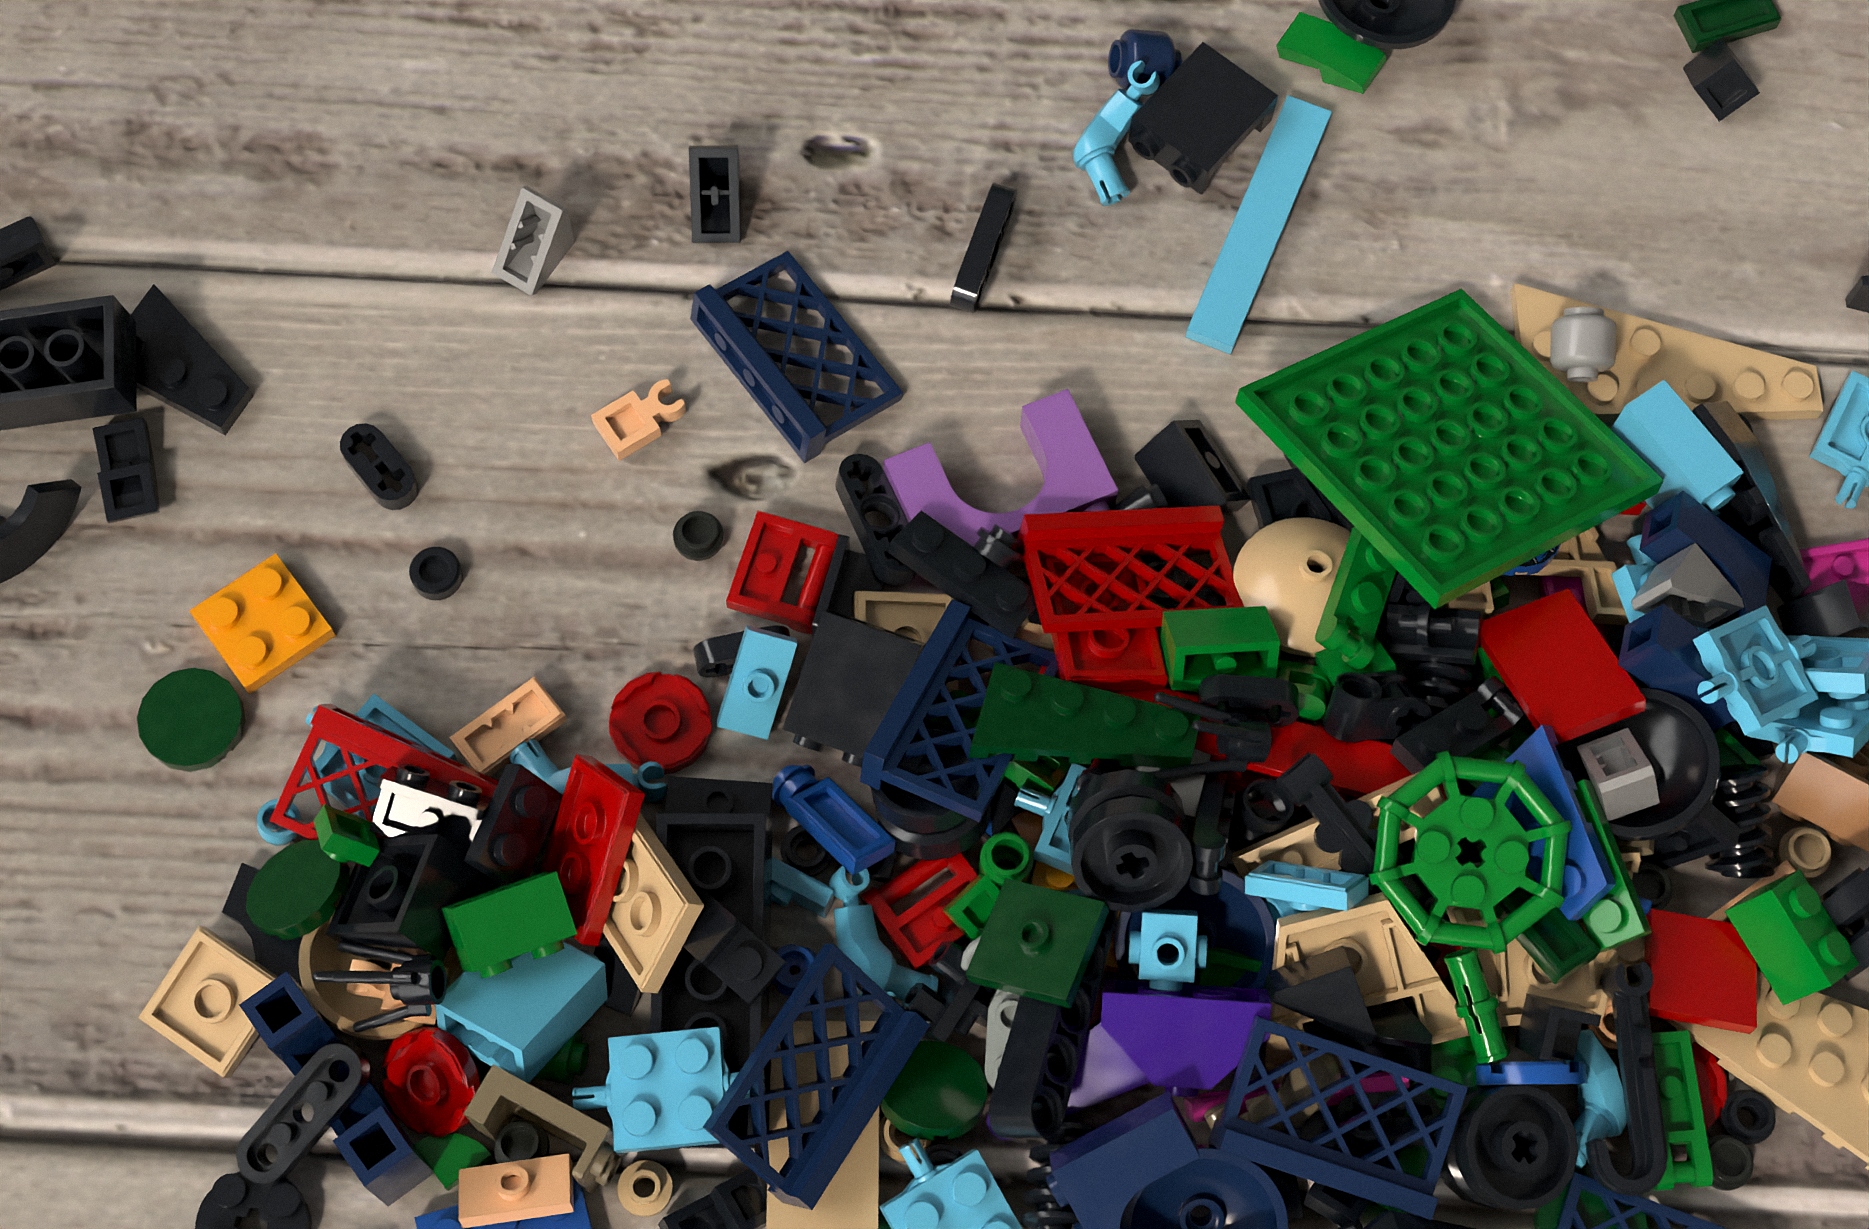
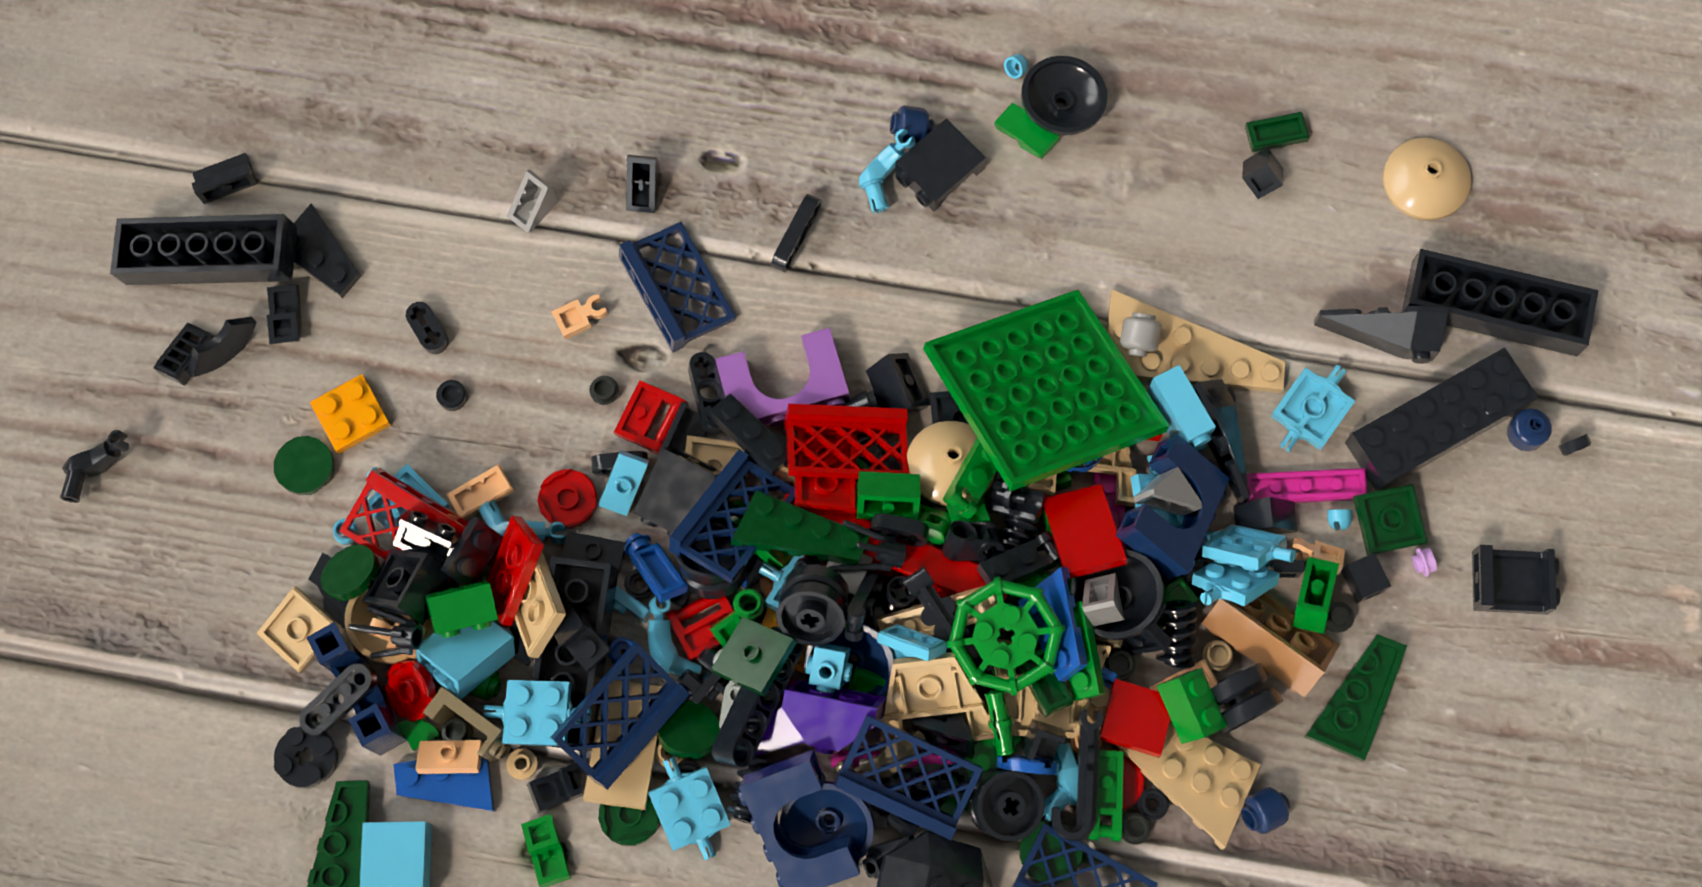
camera: 15 degrees right, 5 degrees up
green plate [314,804,380,867] -> none
black plate [974,524,1024,570] -> none
medium azure tile [1185,95,1332,355] -> none
black slope [1265,946,1376,1044] -> none
medium azure plate [1693,605,1818,735] -> none

